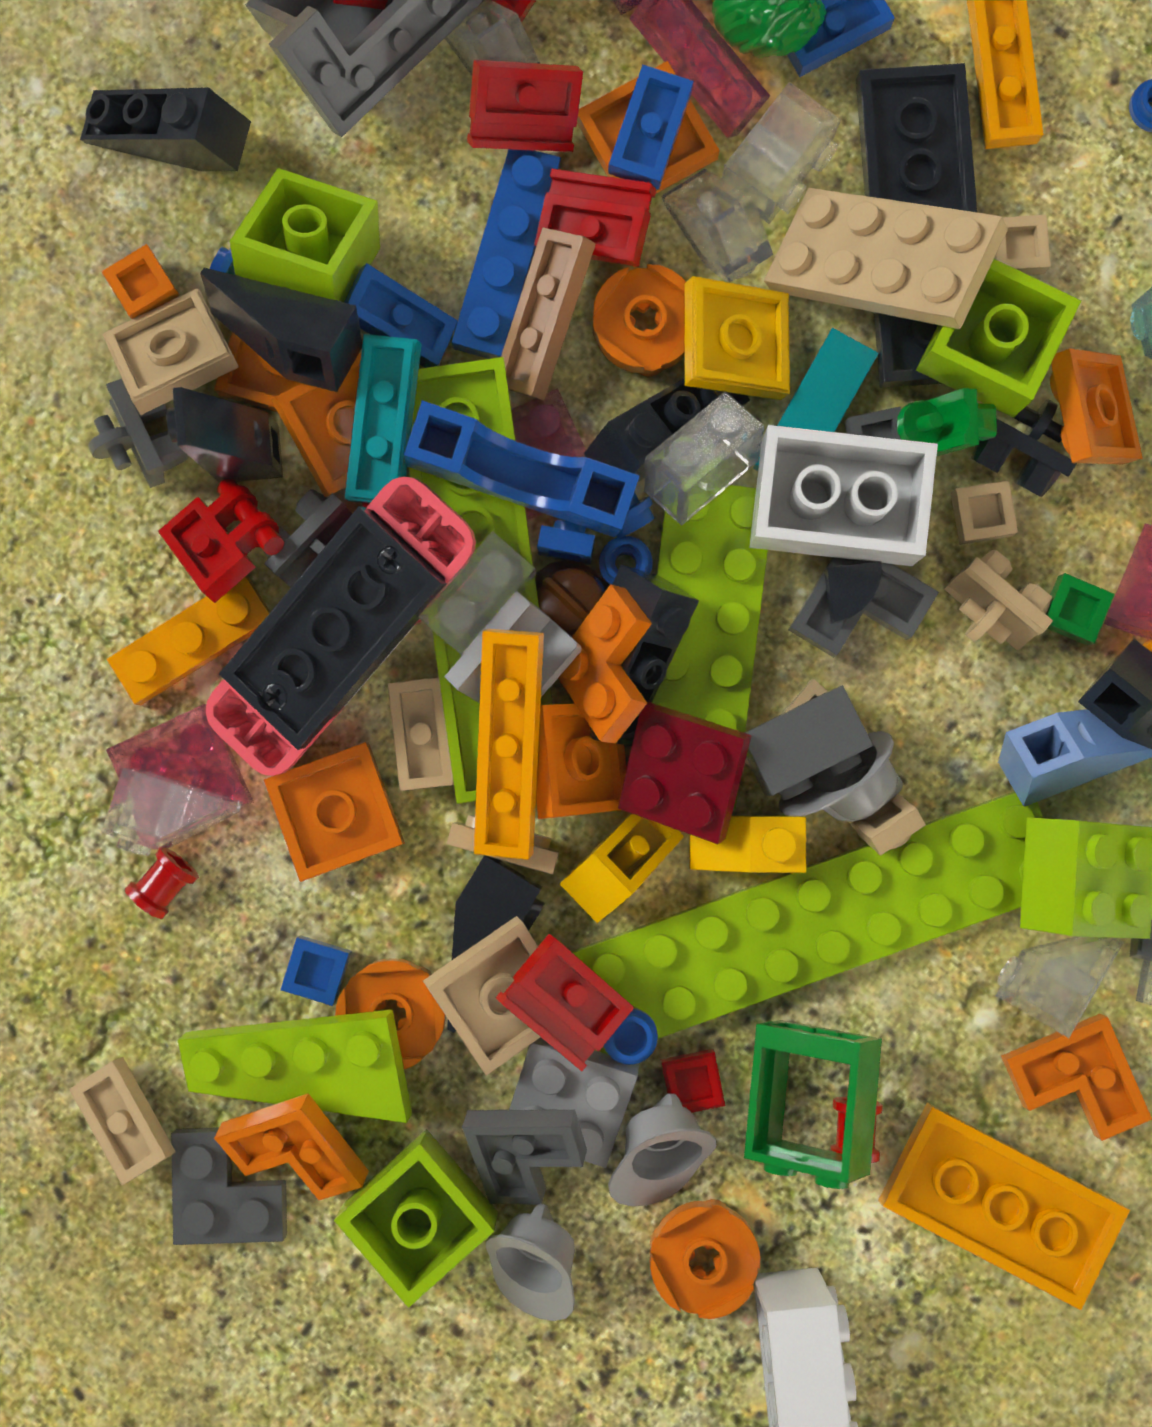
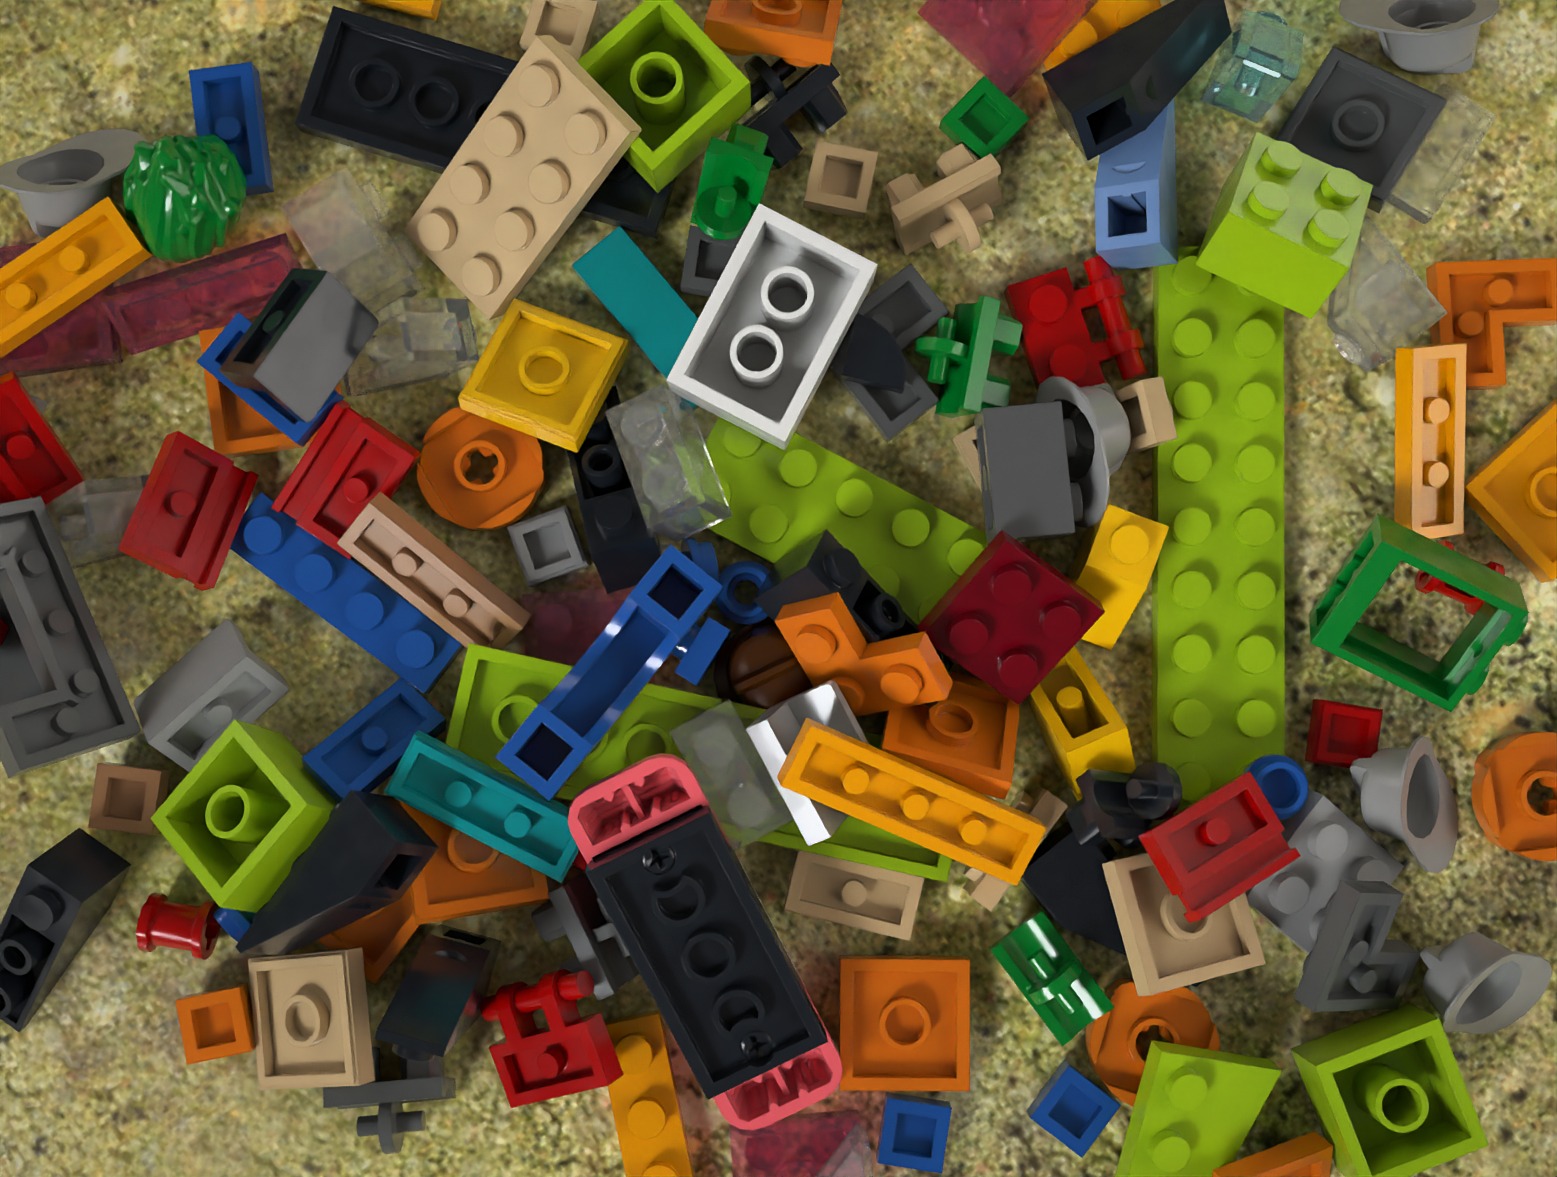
camera: 75 degrees left, 0 degrees up
none -> medium nougat plate [88,762,170,835]
none -> light grey panel [134,619,290,772]
none -> red bush [136,892,221,960]
none -> panel [219,268,379,423]
none -> light grey tile [507,505,590,588]
none -> blue plate [876,1092,952,1173]
none -> green hips [914,295,1023,418]
none -> green hips [989,909,1114,1047]
none -> red plate [1004,255,1147,391]
none -> black hips [1066,762,1182,849]
none -> light orange plate [1394,342,1467,539]

